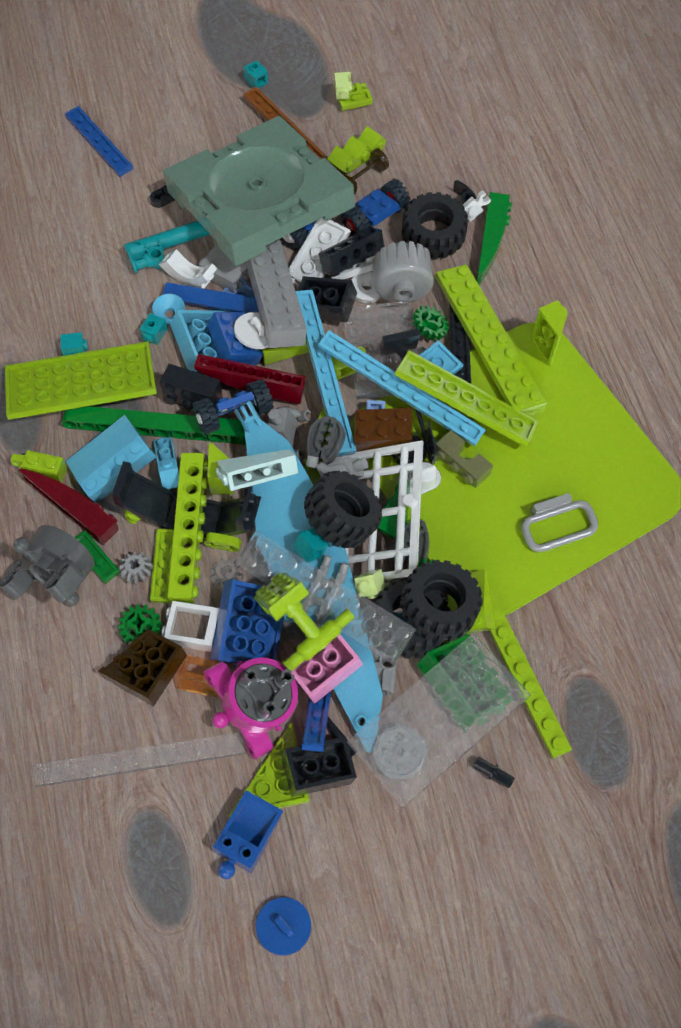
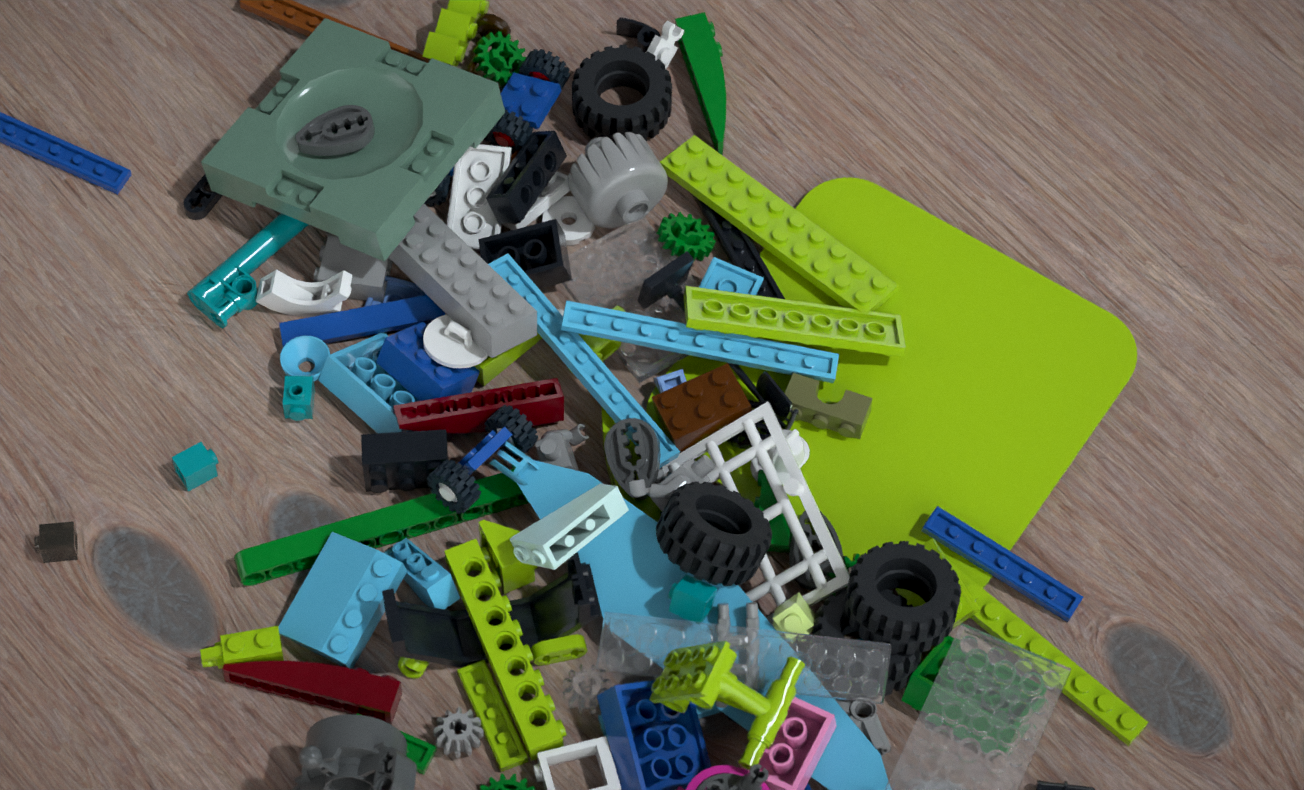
camera: 25 degrees left, 5 degrees down
lime plate [5,341,157,420] -> none
light grey bar [521,493,598,552] -> none
lime slope [531,300,568,366] -> none
none -> dark grey piece [296,105,375,156]
none -> green gear [472,31,526,88]
none -> blue tile [921,506,1083,622]

